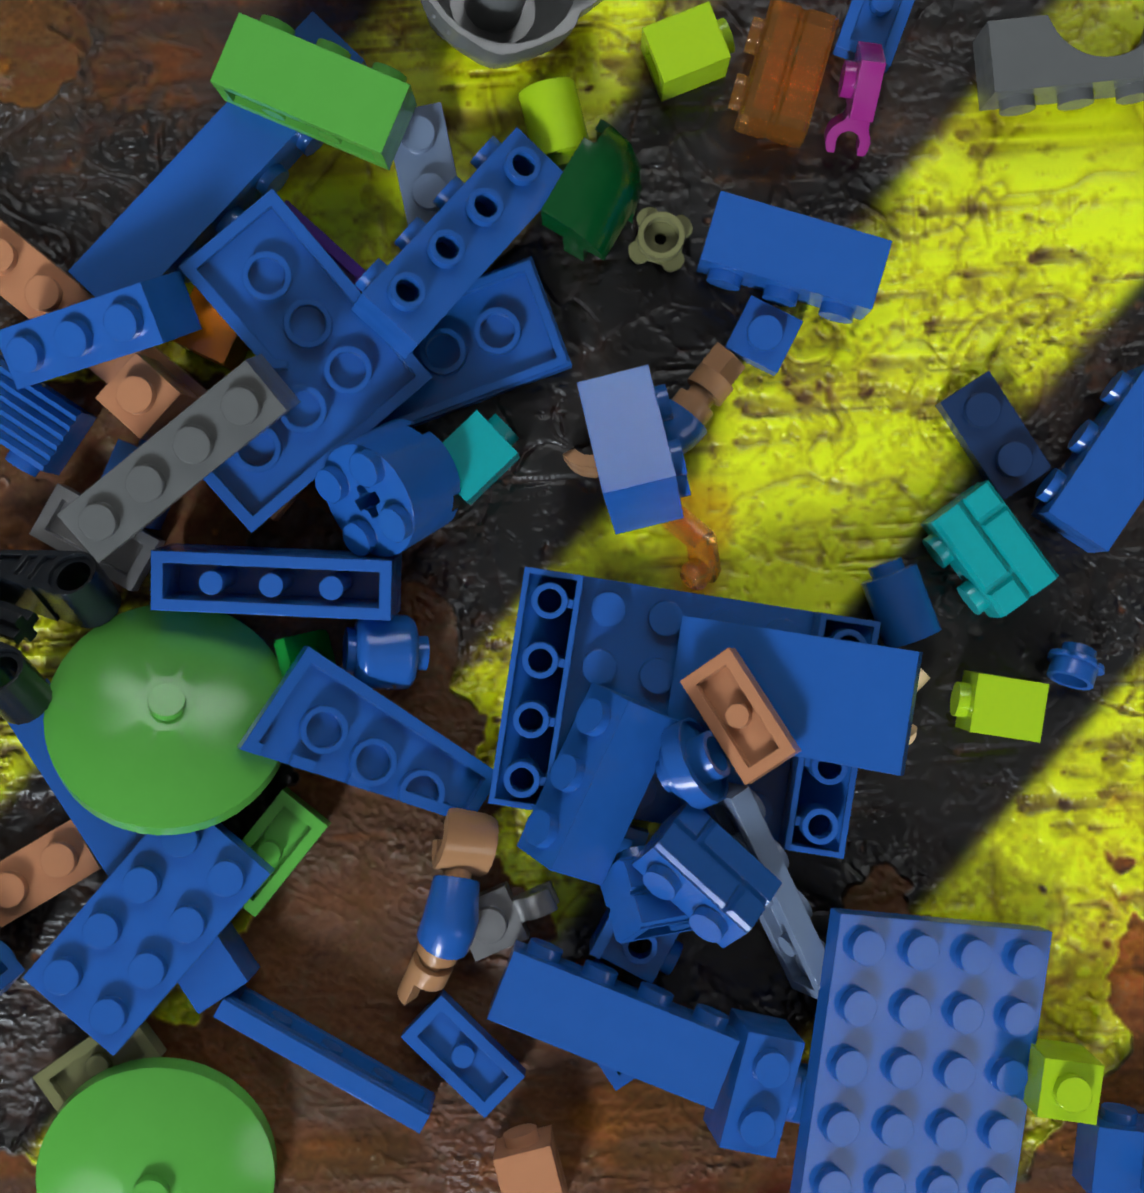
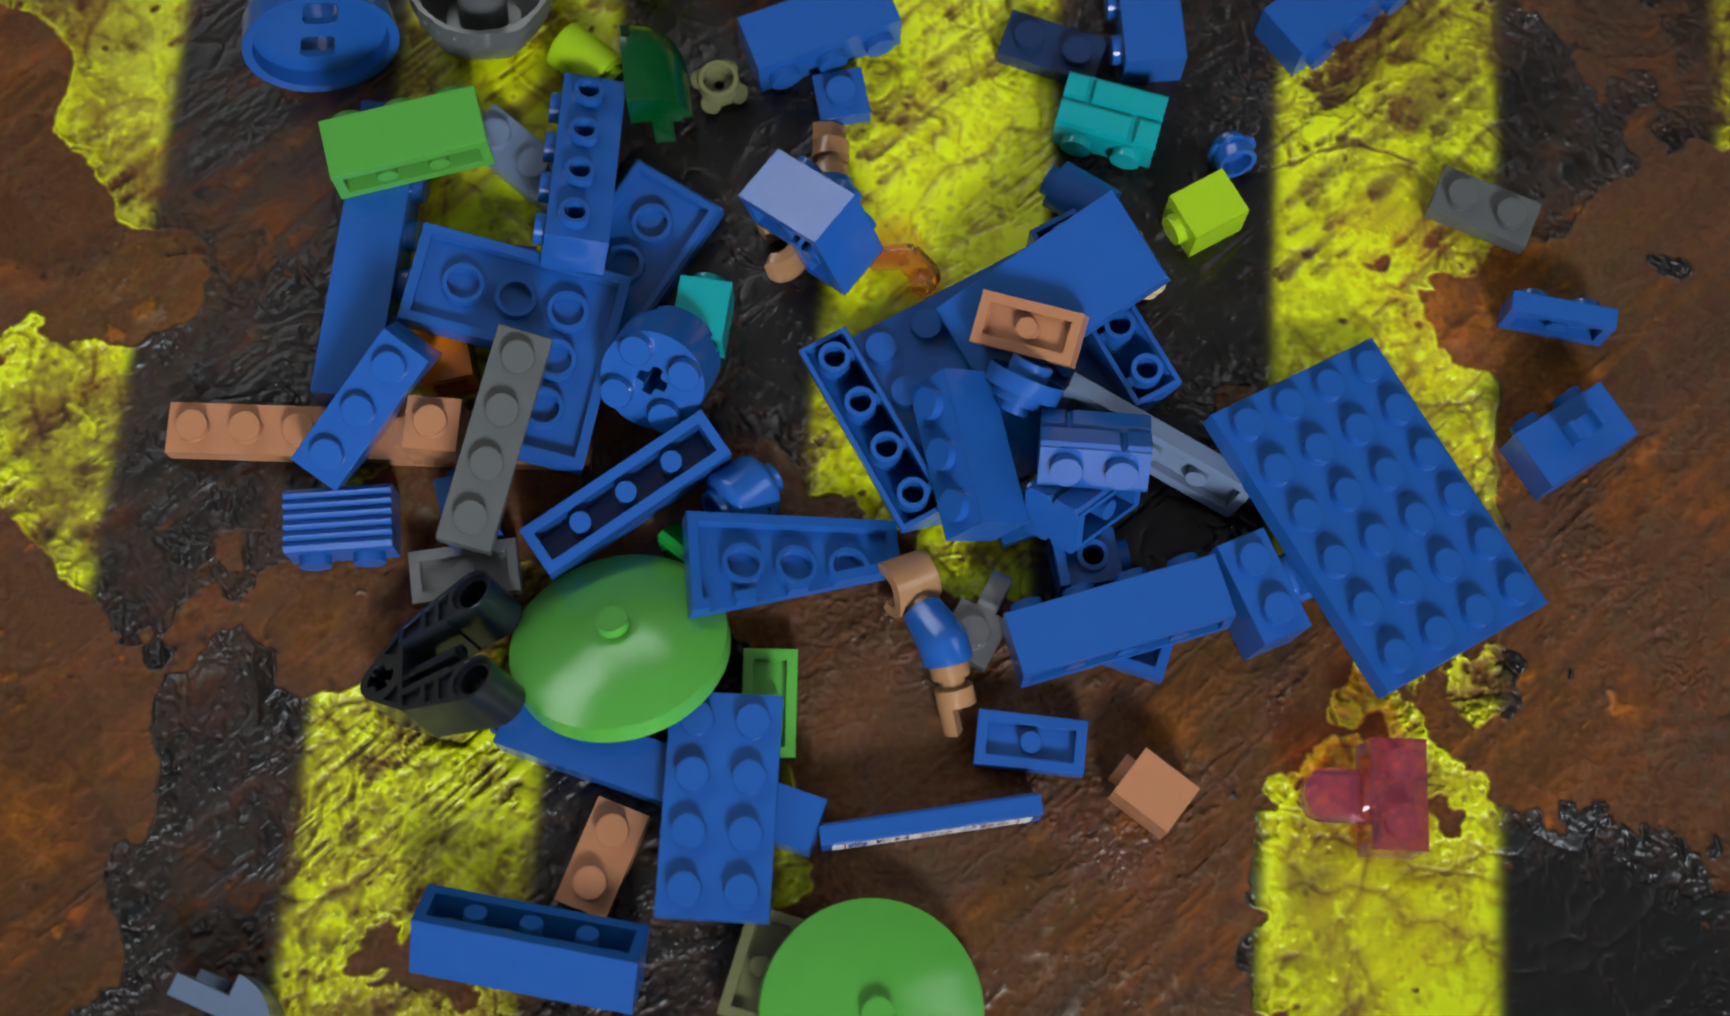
camera: 35 degrees left, 15 degrees down
lime brick [1023,1038,1105,1125] -> none

